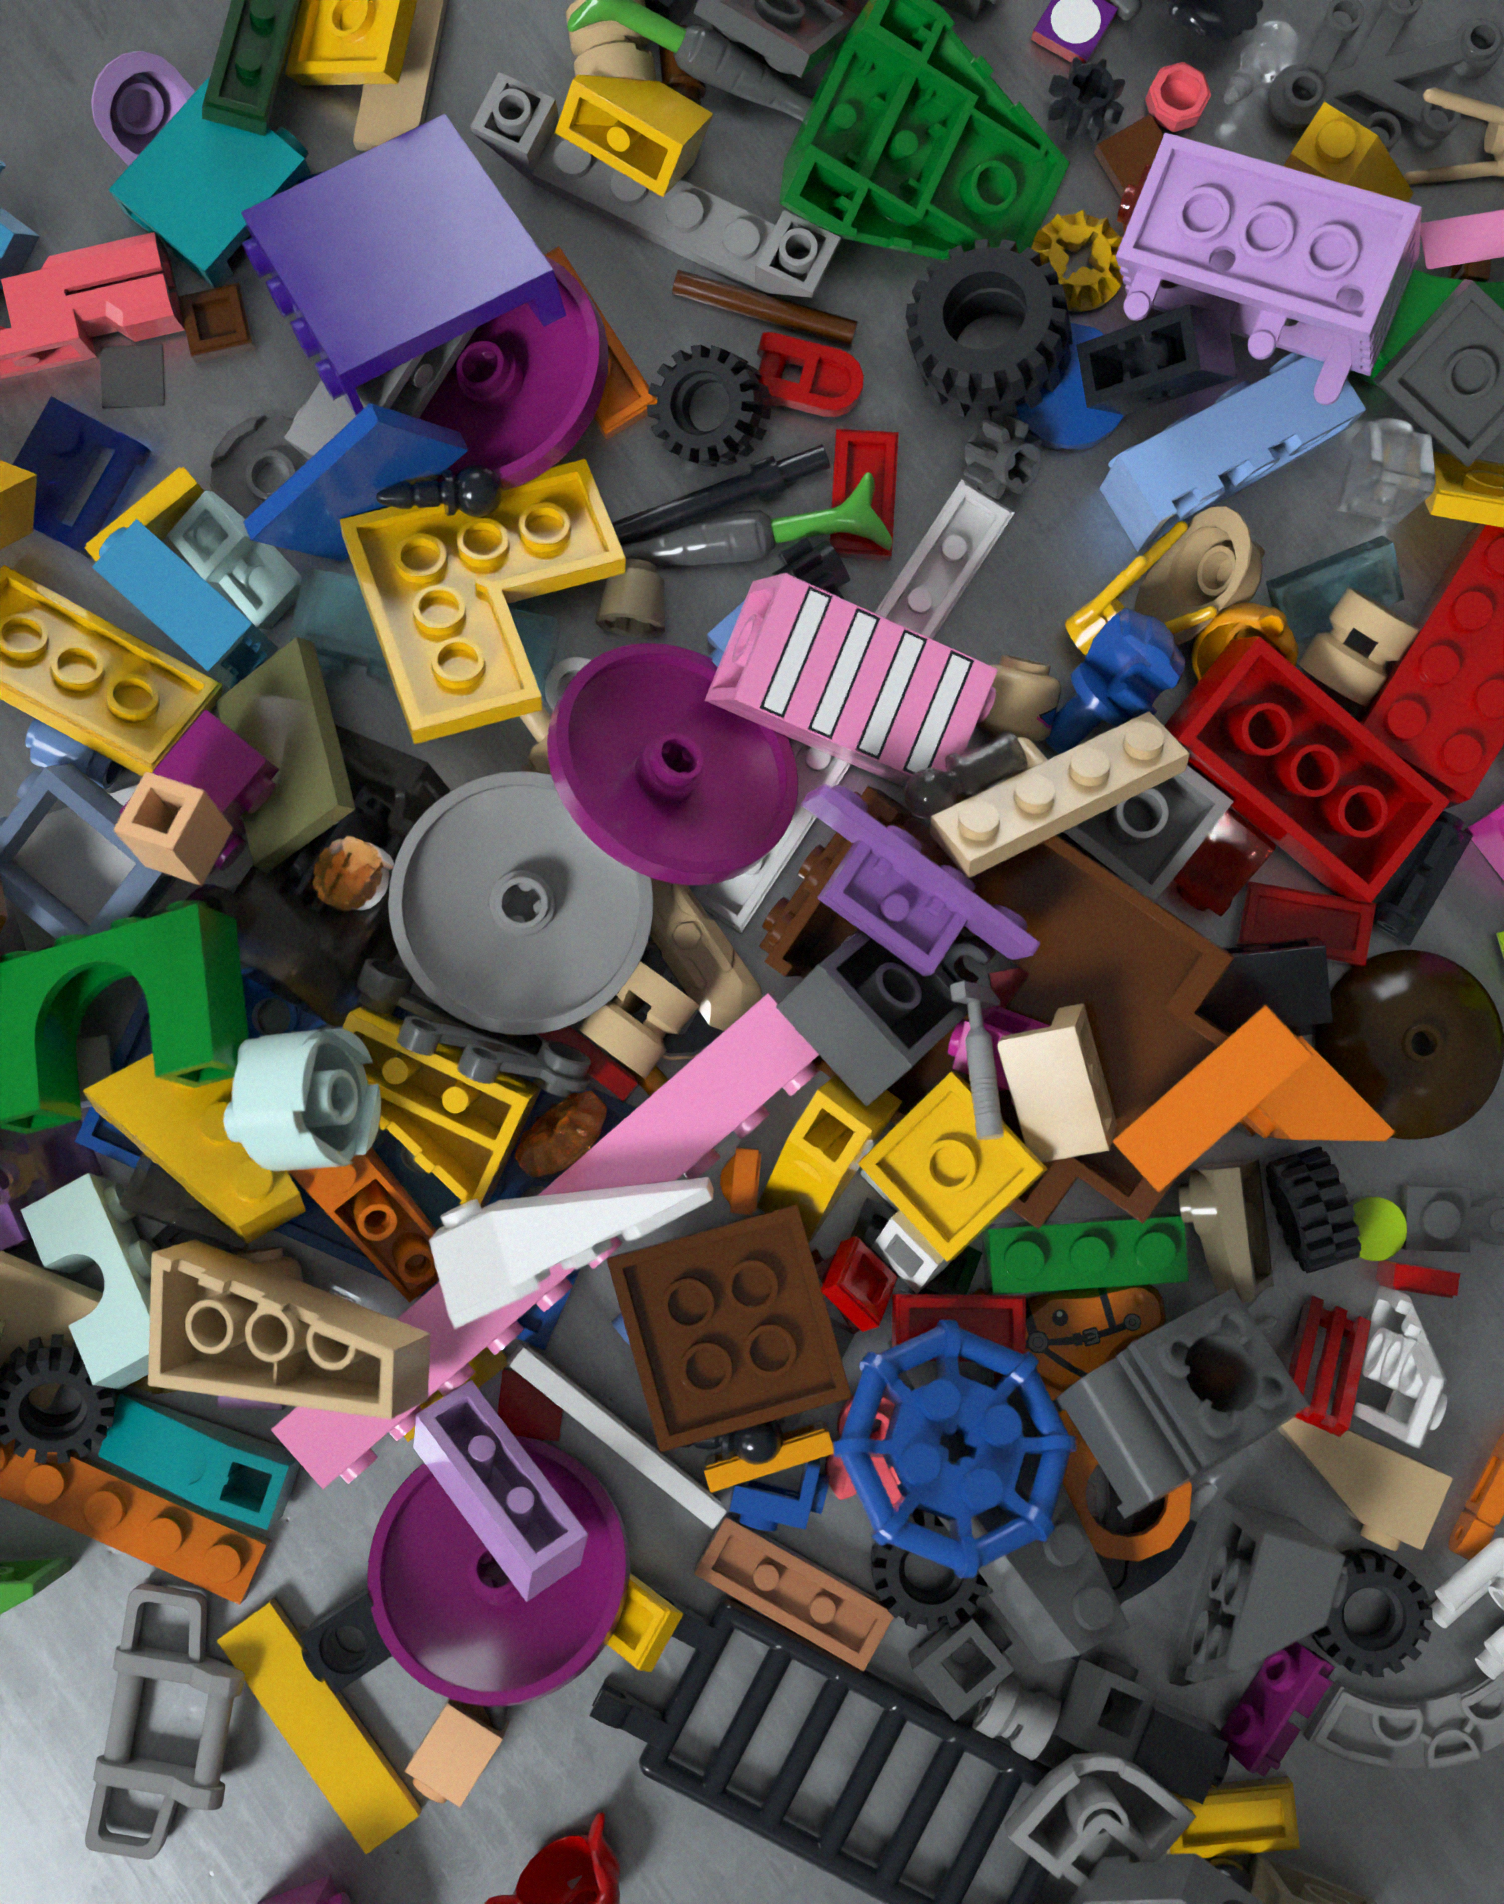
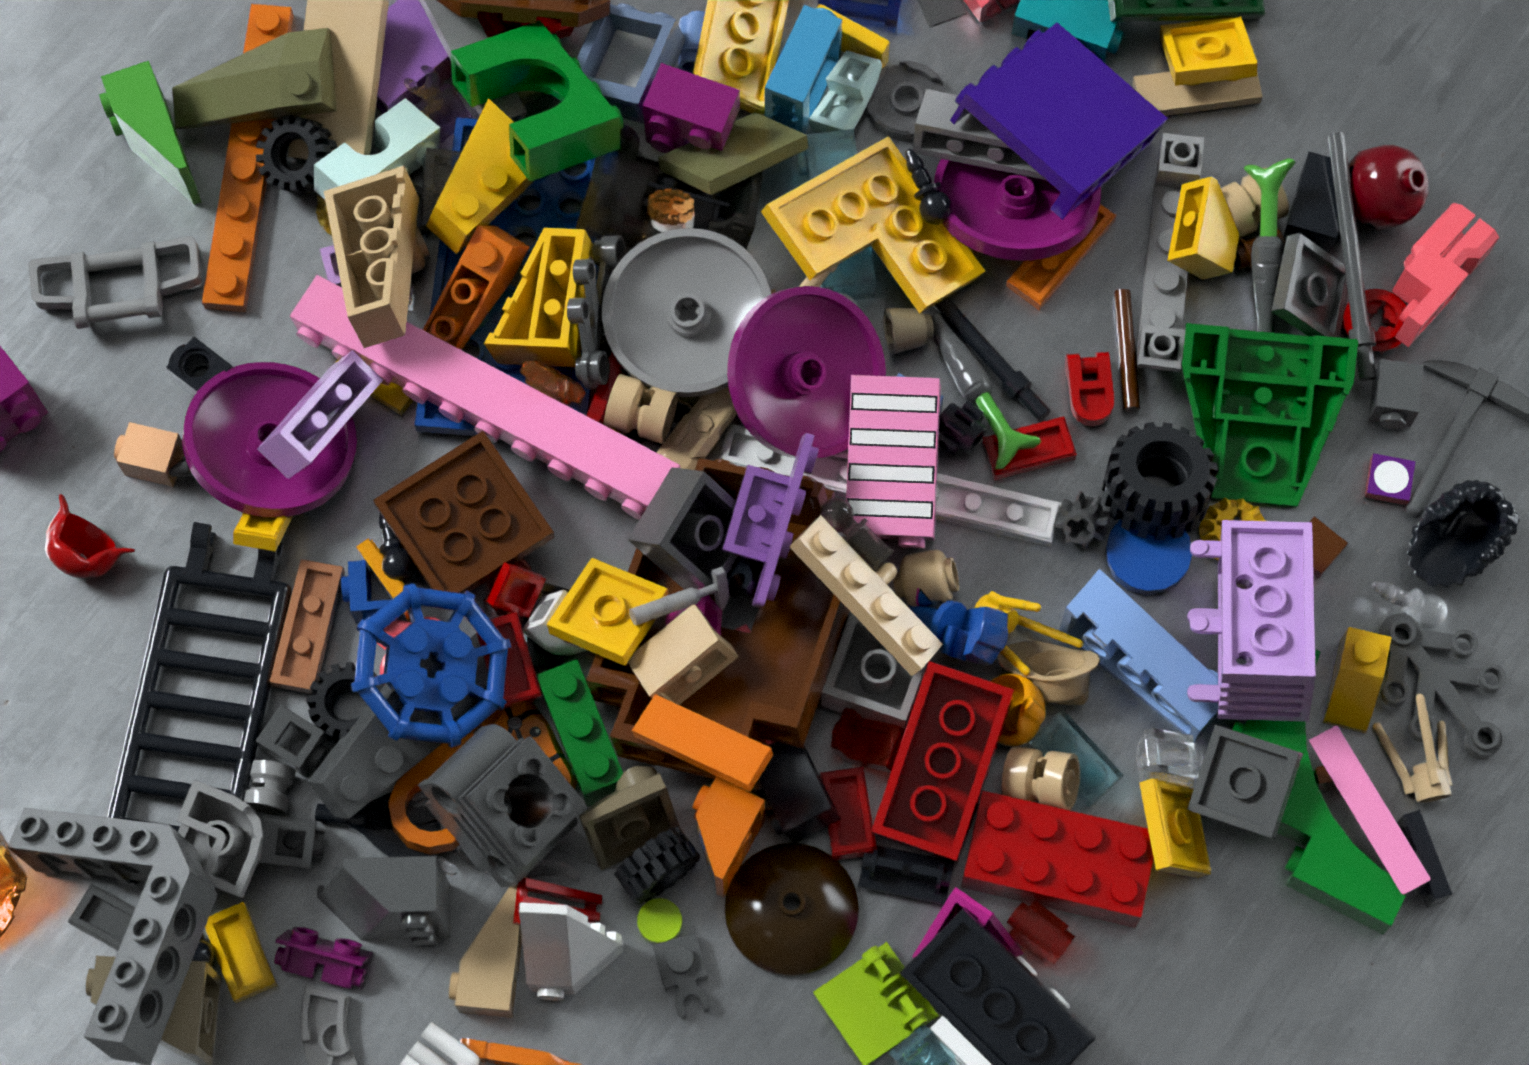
camera: 75 degrees right, 15 degrees down
teal slope [98,1393,301,1530] -> none
light nougat brick [113,772,233,886] -> none
reddish brown tile [178,283,257,363] -> none
yellow tile [217,1598,422,1855] -> none
light aqua brick [224,1028,381,1171] -> none
blue tile [243,403,468,562] -> none
white wedge [429,1177,714,1329] -> none
red tile [497,1368,568,1441] -> none
white tile [506,1342,727,1530] -> none
black tyre [647,344,771,467] -> none
orange tile [720,1146,762,1215] -> none
yellow slope [757,1074,902,1243] -> none
black gear [1047,57,1125,142] -> none
black brick [1076,304,1238,415] -> none
black brick [1133,1699,1230,1805] -> none
coral tile [1145,62,1211,132] -> none
black tyre [1312,1548,1433,1678] -> none
red tile [1375,1260,1460,1299] -> none

